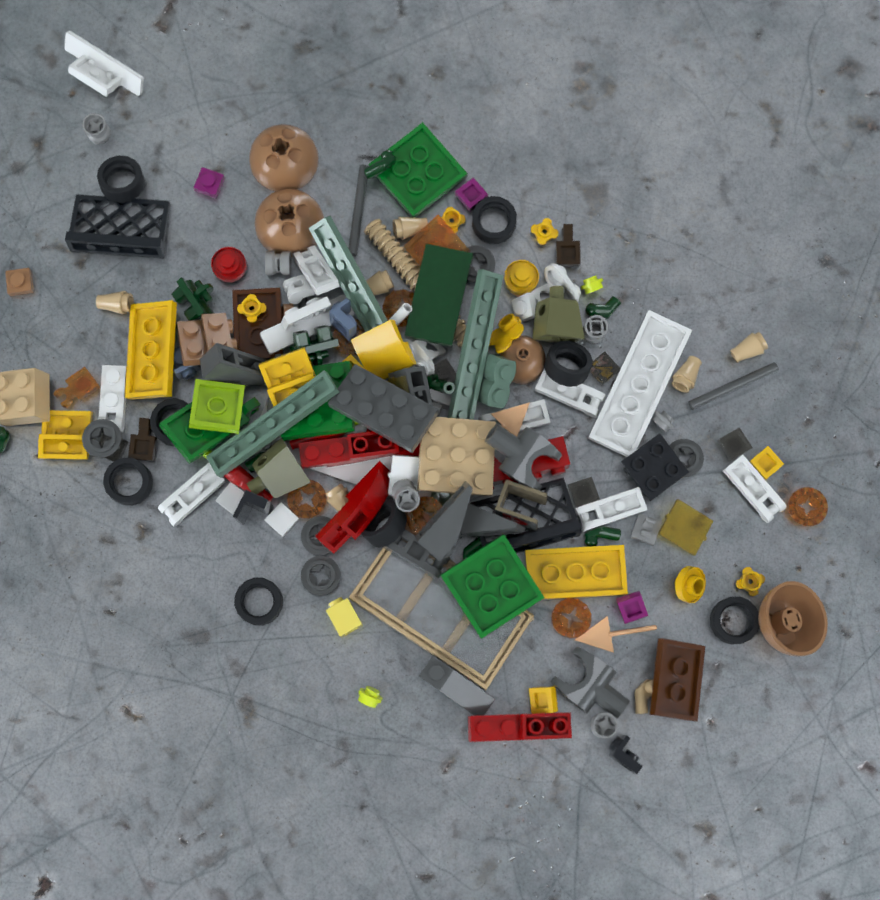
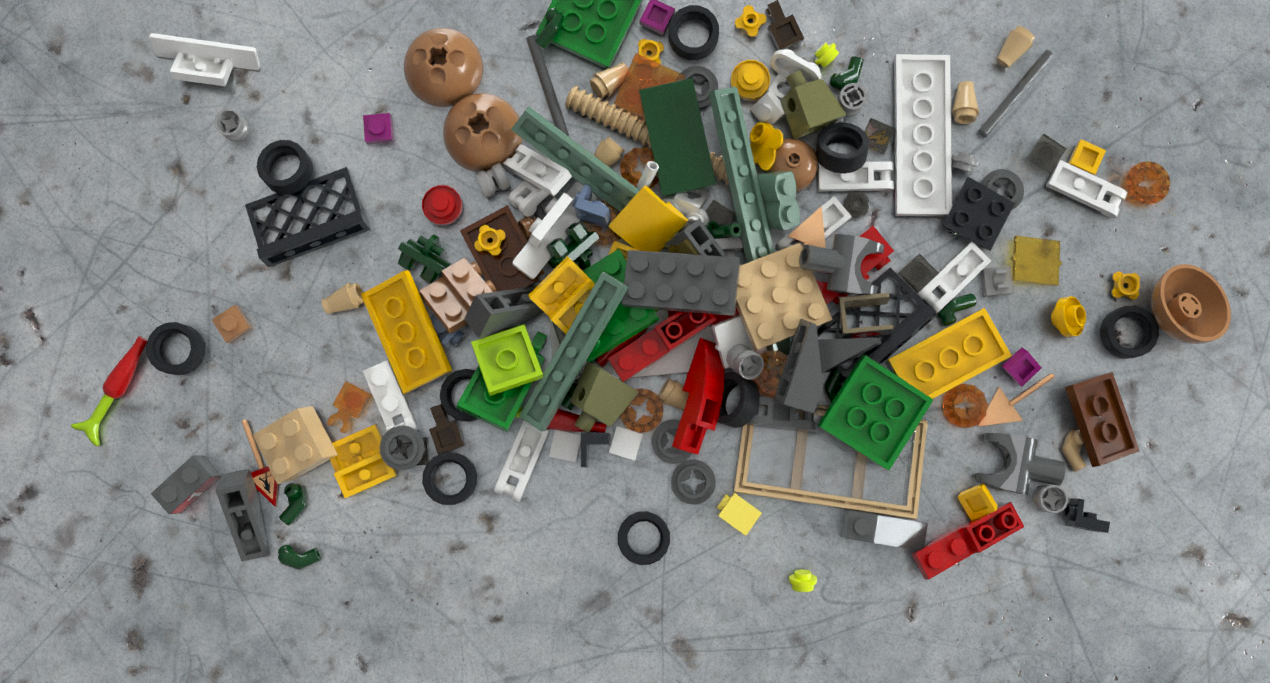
camera: 20 degrees left, 5 degrees up
none -> clear smoke plate [843,191,870,218]

